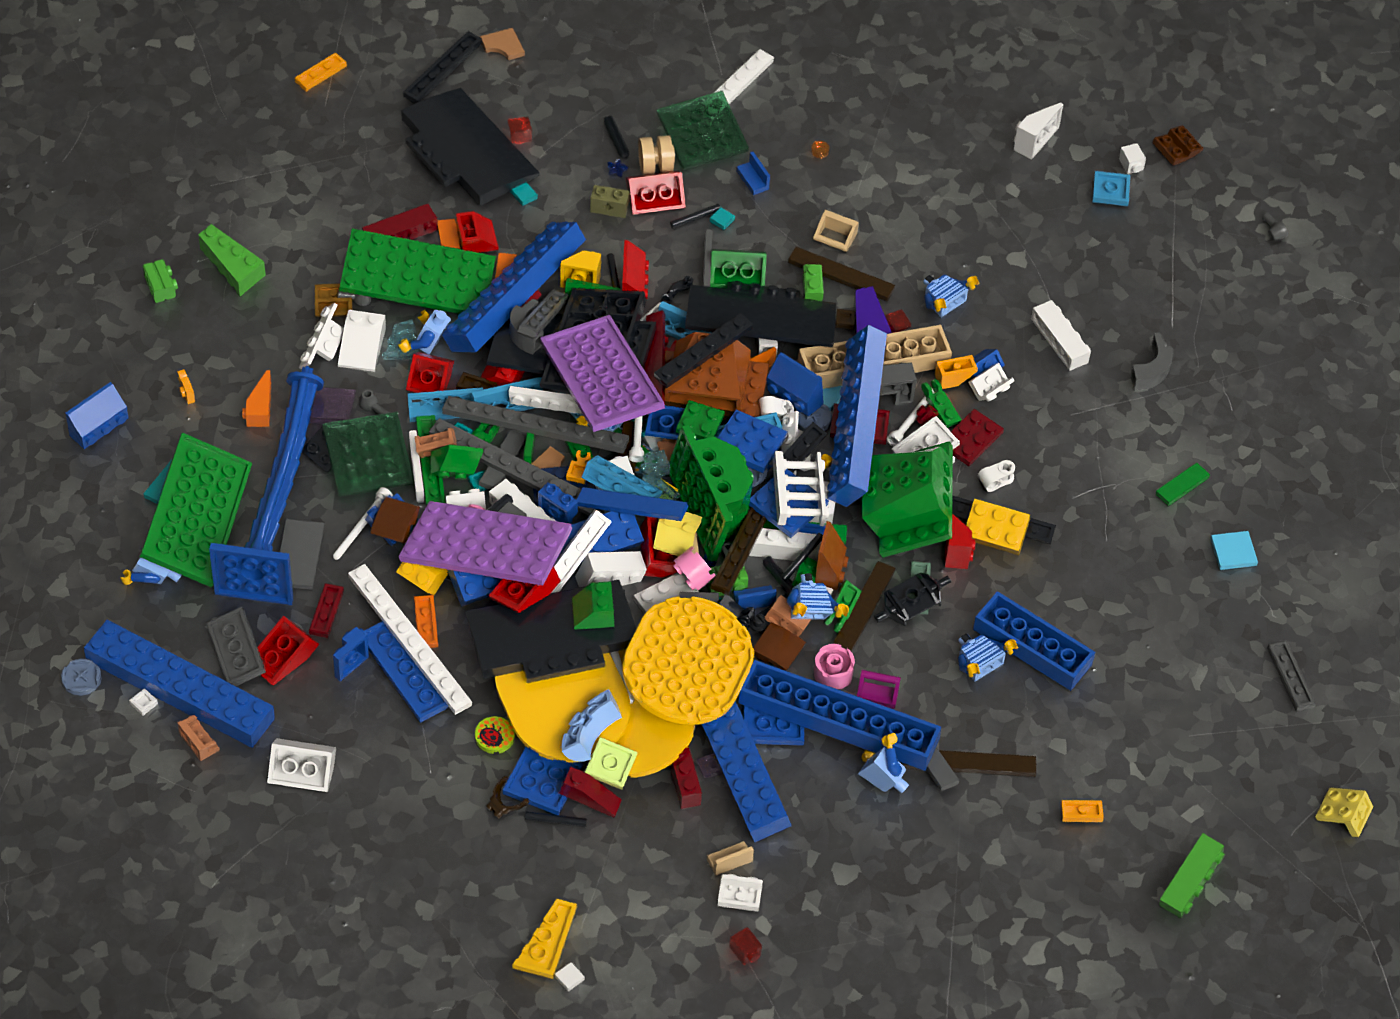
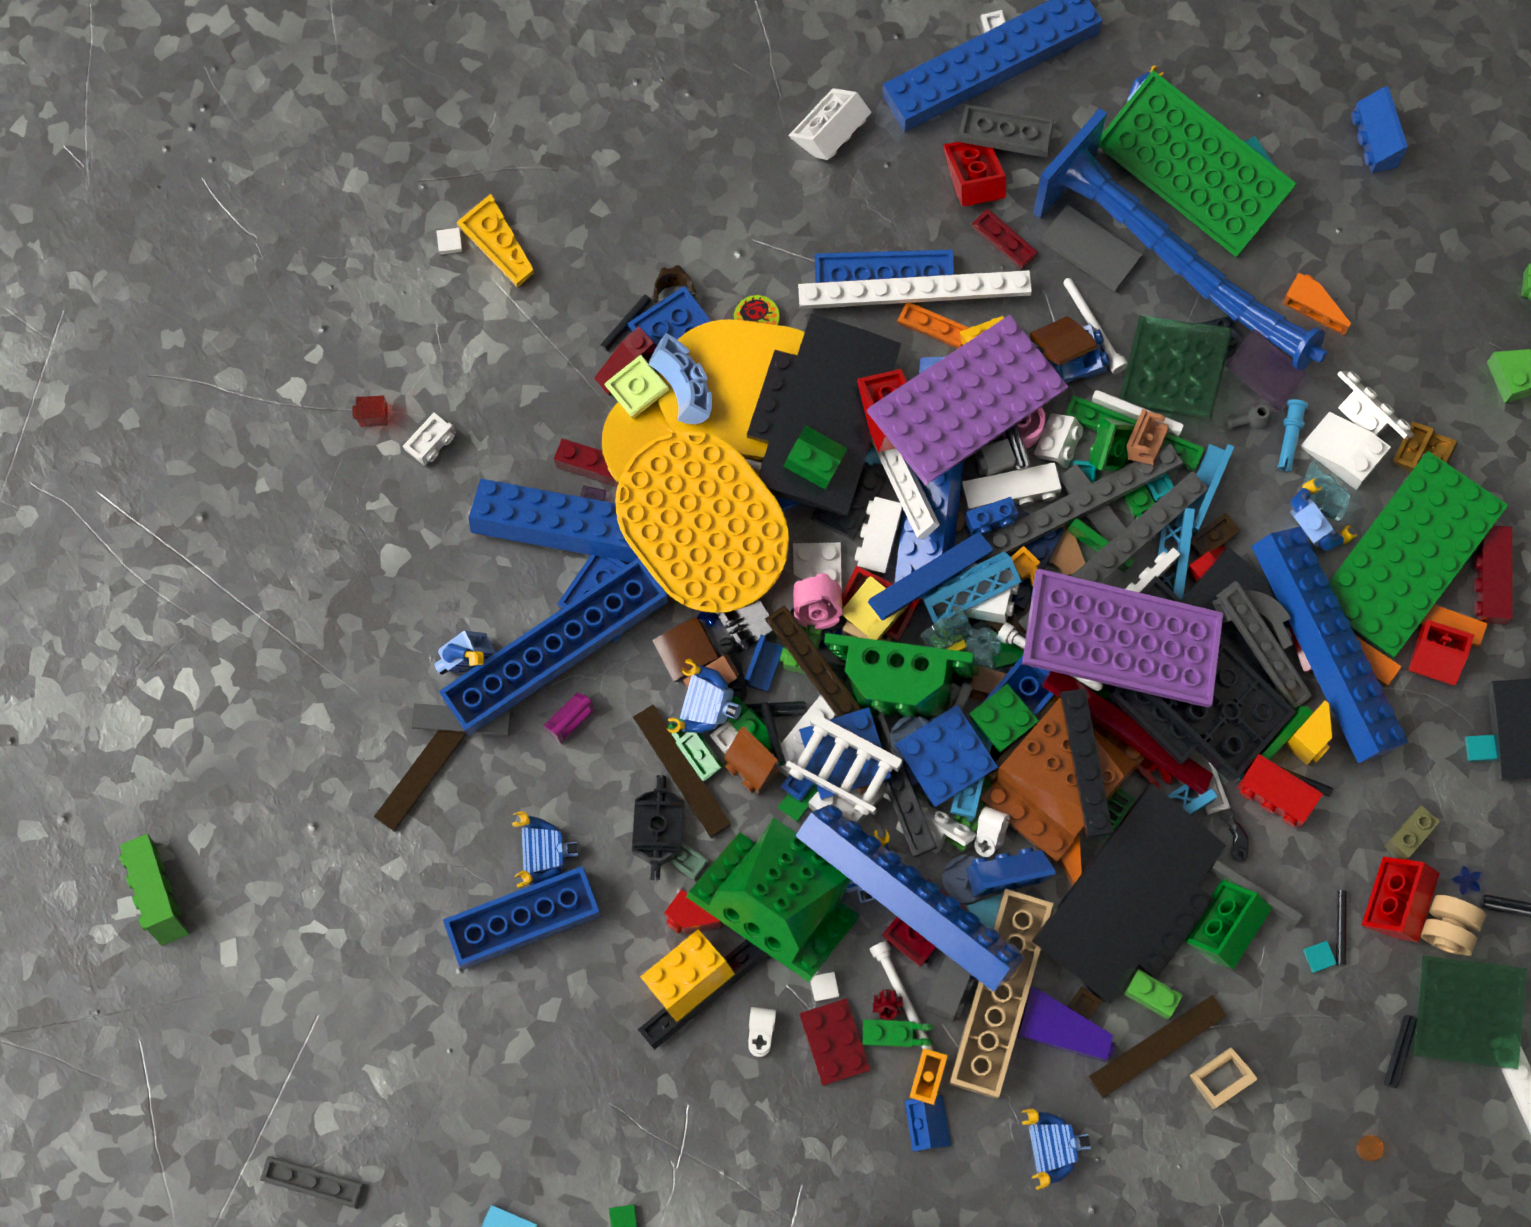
camera: 130 degrees right, 20 degrees up
light orange plate [177,369,195,404] -> none
nougat hinge [177,715,220,761] -> none
blue plate [333,627,369,681] -> none
red slope [406,352,454,399] -> none
tan panel [707,841,754,876] -> none
blue panel [736,151,770,195] -> none
bright pink brick [814,644,855,690] -> none
clear red panel [885,309,911,333] -> none
white plate [891,416,960,454] -> none
white bracket [968,363,1014,402] -> none
light orange plate [1061,800,1104,822] -> none
light yellow bracket [1315,788,1373,837] -> none
none -> dark azure pin [1277,399,1309,472]
none -> black axle [1384,1015,1418,1088]

